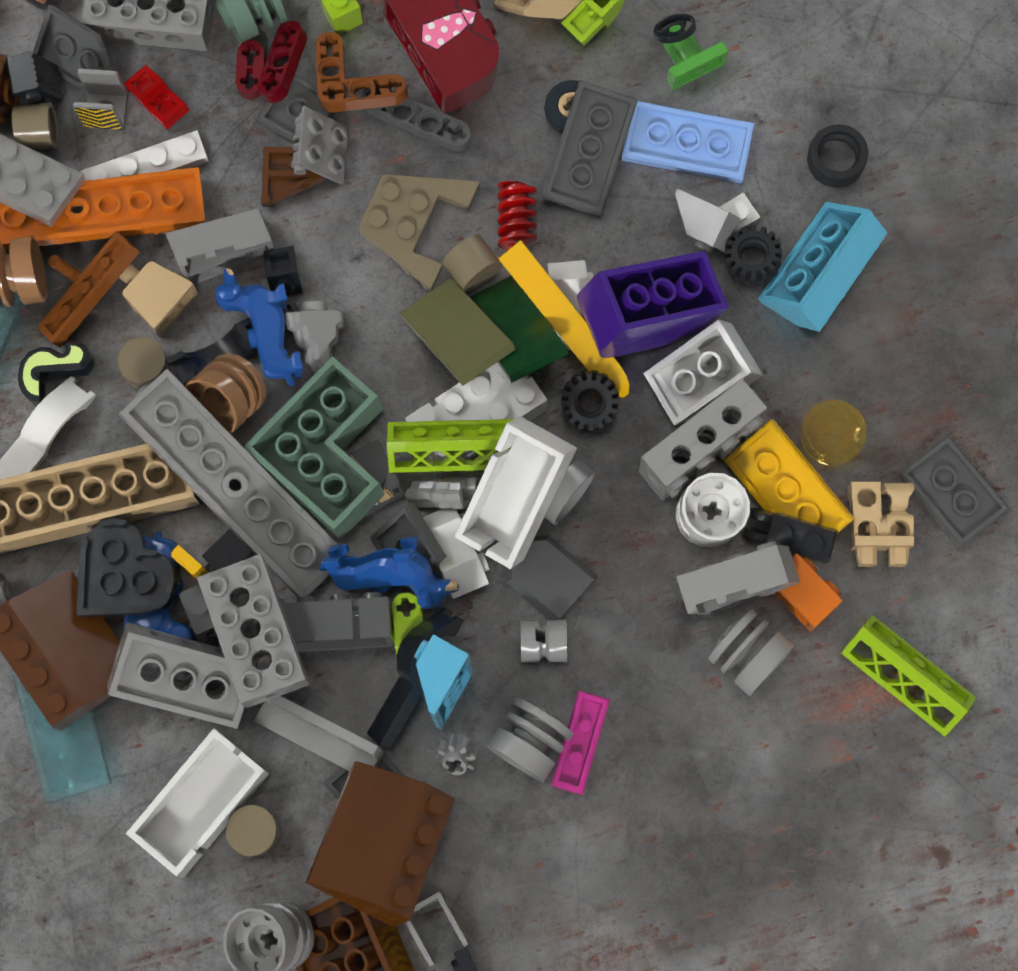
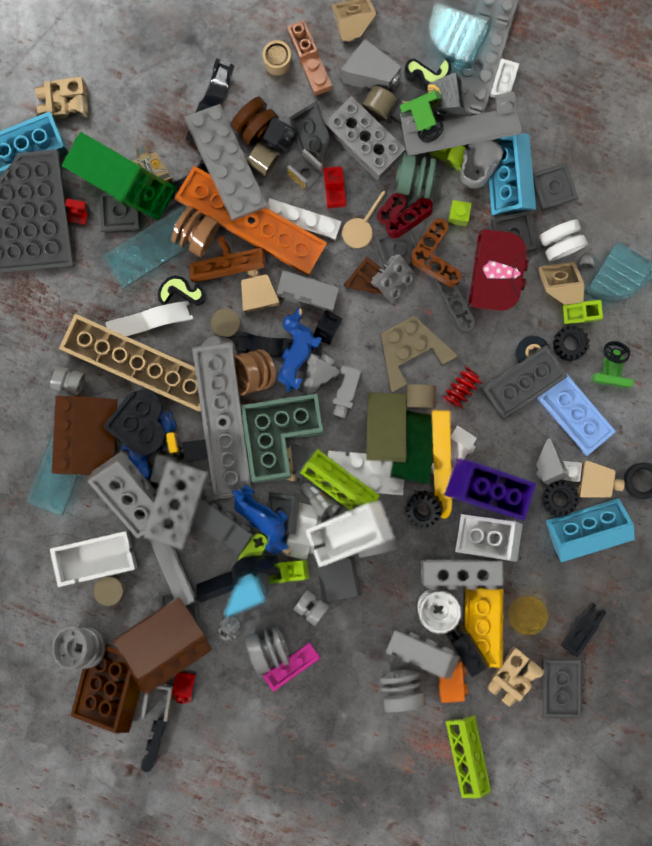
camera: 35 degrees right, 10 degrees up
none -> red bracket [172,672,195,704]
none -> lime brick [268,559,310,584]
none -> light grey hips [333,365,362,418]
none -> tan piece [342,191,386,248]
none -> black tyre [553,325,590,361]
none -> black hinge [561,602,606,657]
none -> tan torso [577,461,625,497]

